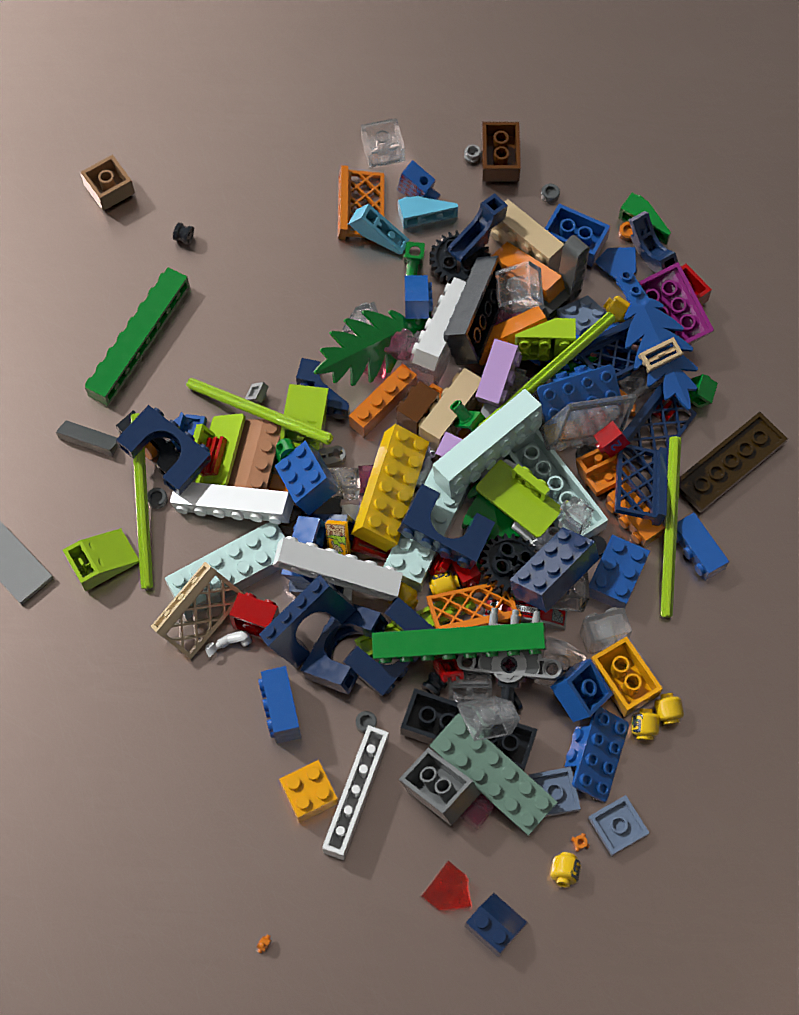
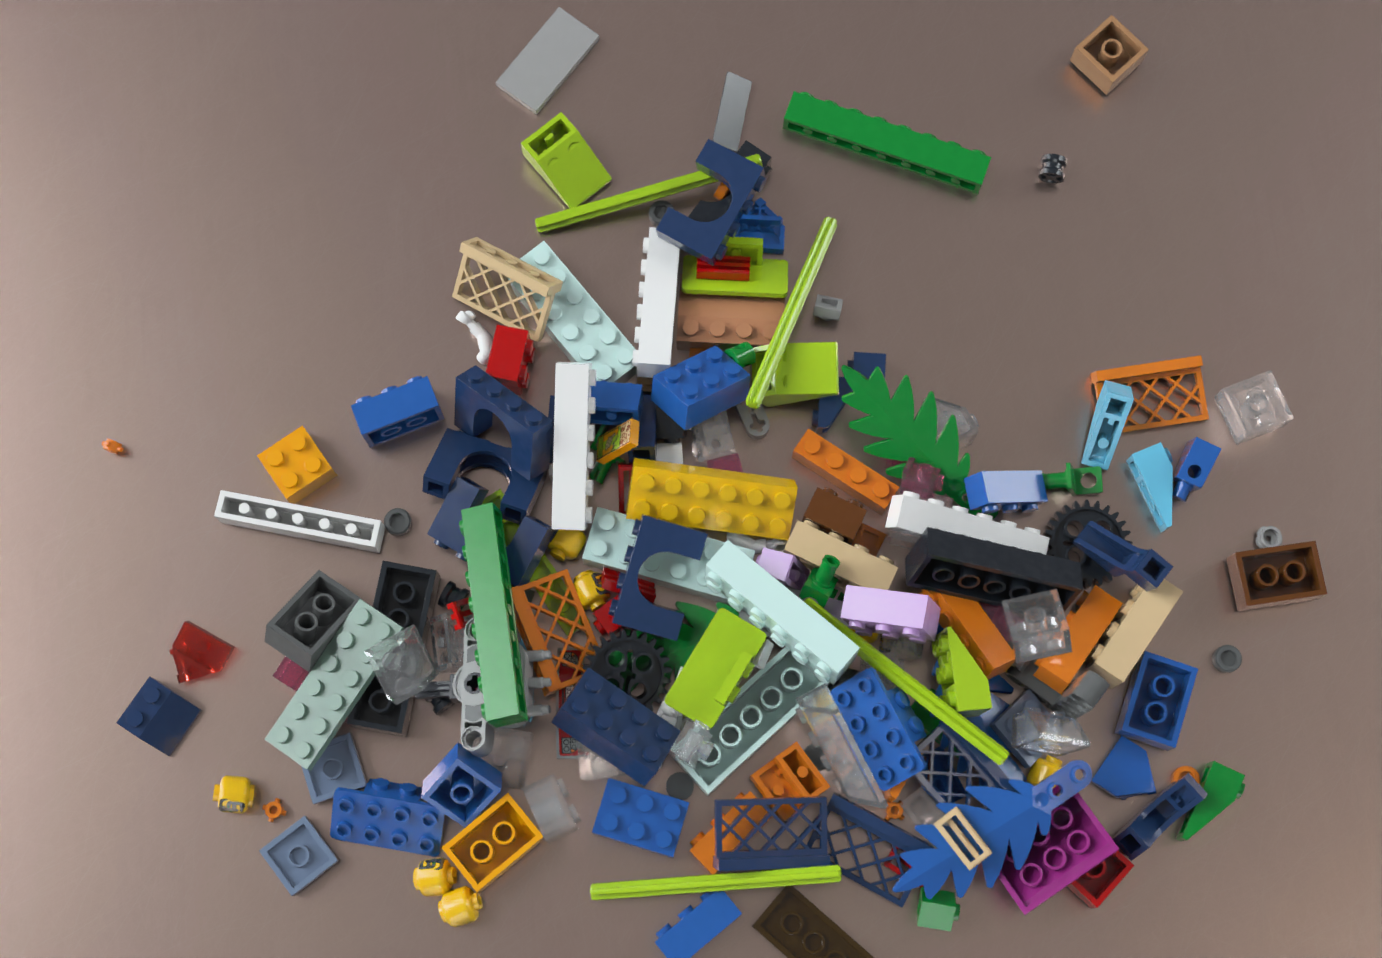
camera: 80 degrees right, 10 degrees up
red brick [593,421,630,458] -> none
none -> clear slope [1011,707,1090,756]

